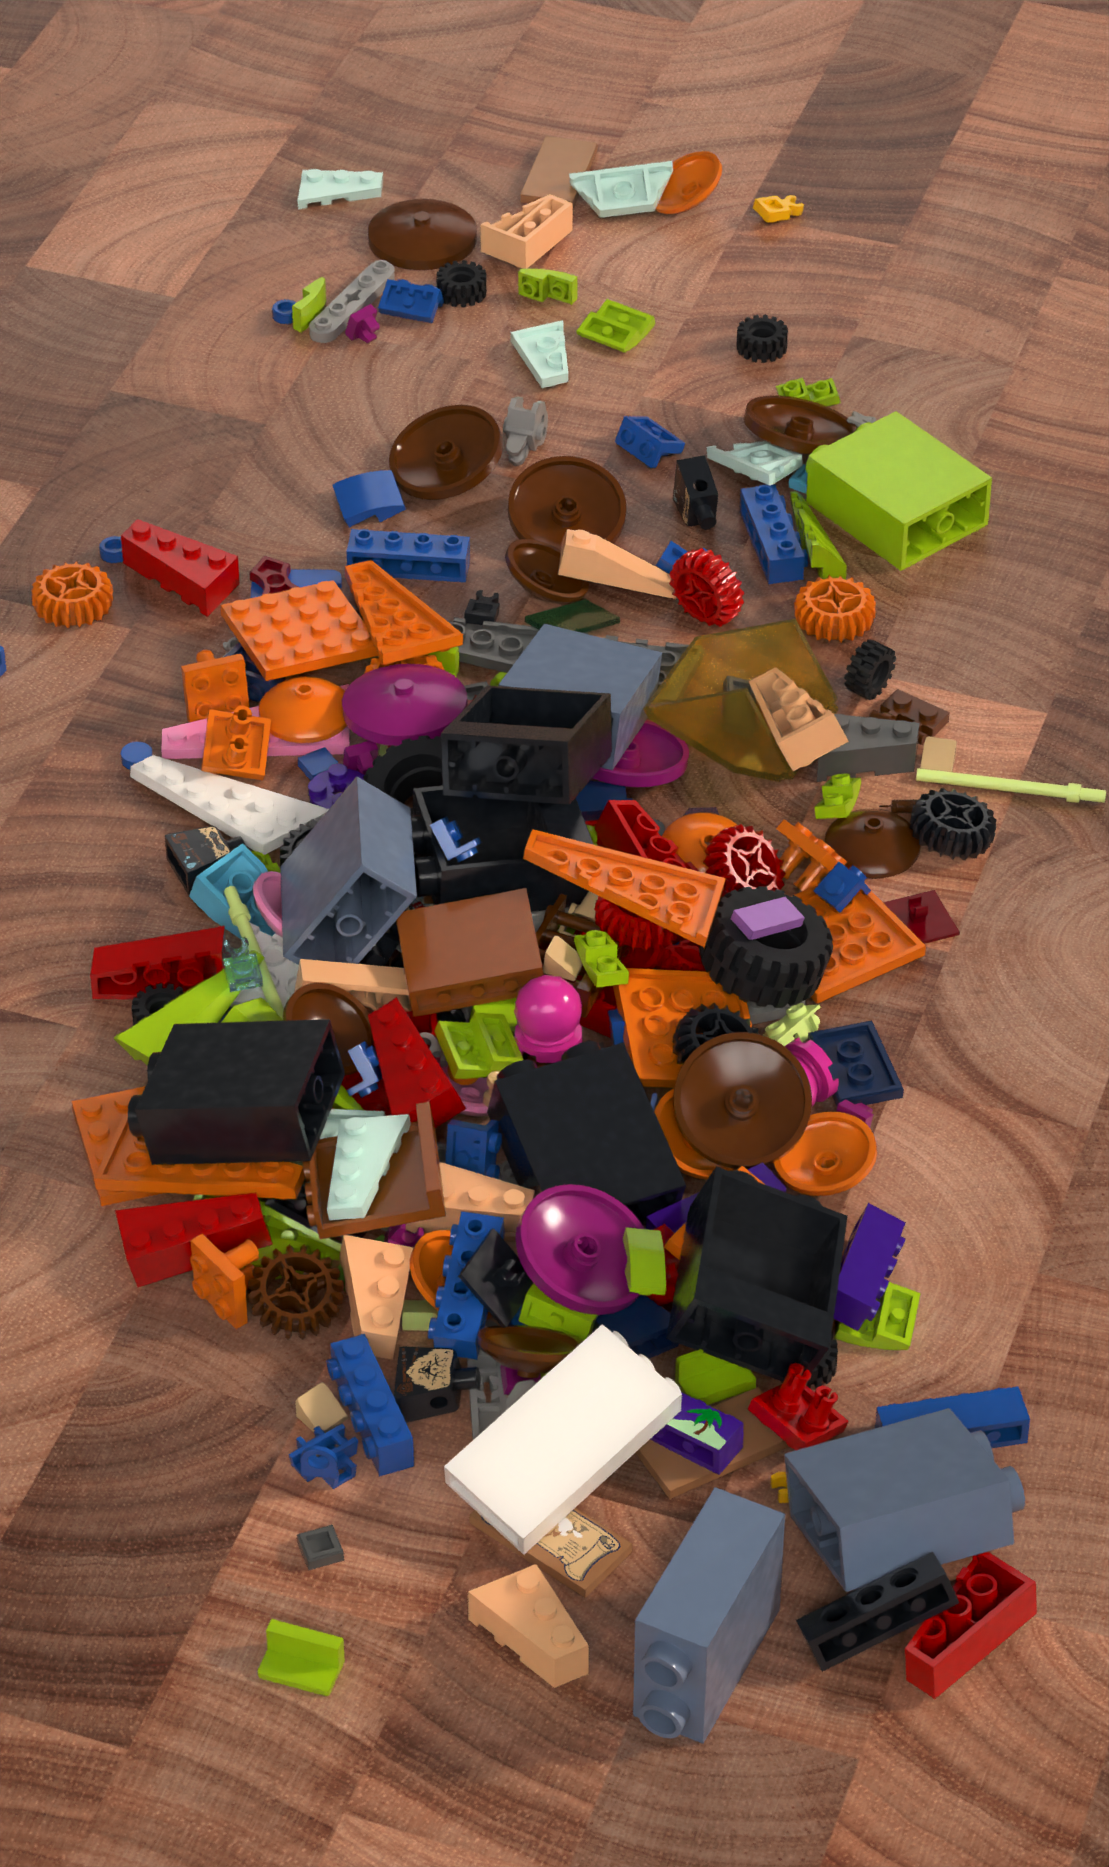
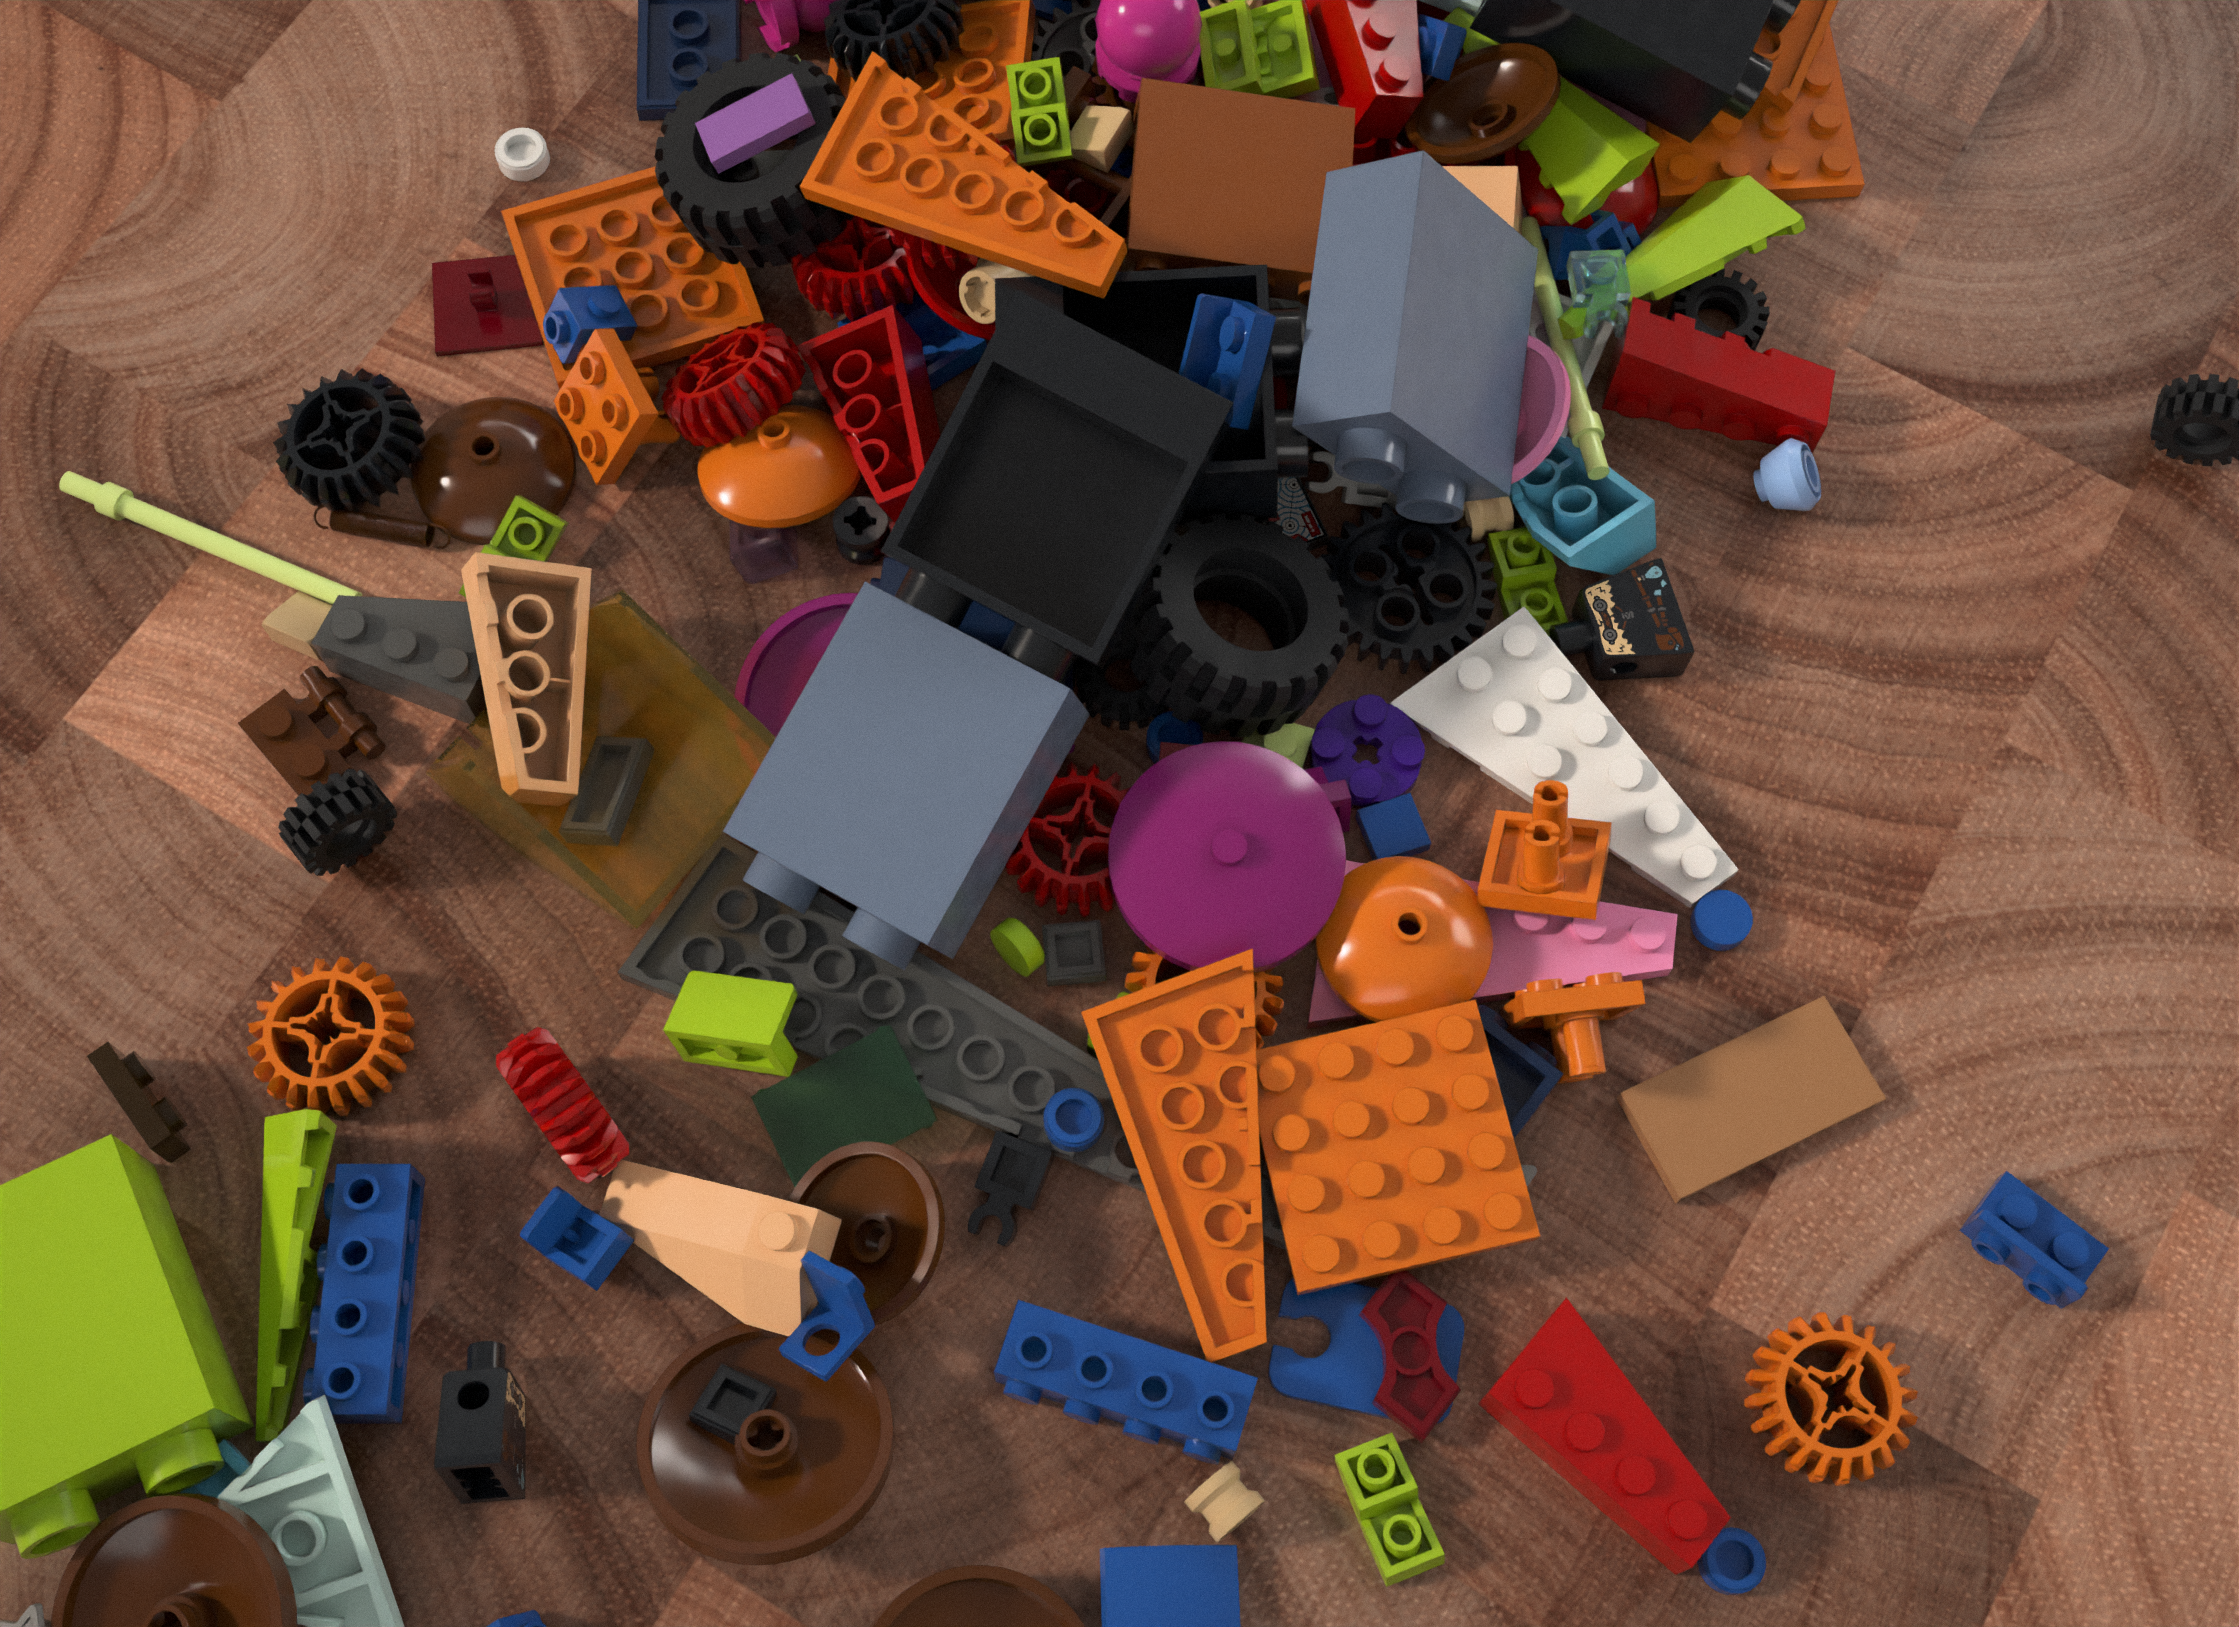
camera: 170 degrees left, 25 degrees up
none -> dark brown plate [87,1042,191,1164]
none -> white tile [494,128,550,181]
none -> lime panel [663,971,798,1077]
none -> black tile [689,1363,777,1445]
none -> blue bracket [779,1251,875,1381]
none -> blue tile [1043,1088,1104,1152]
none -> tan wheel [1184,1461,1265,1543]
none -> lime slope [1334,1432,1445,1587]
none -> medium nougat tile [1616,995,1887,1204]
none -> light blue cone [1753,438,1821,511]

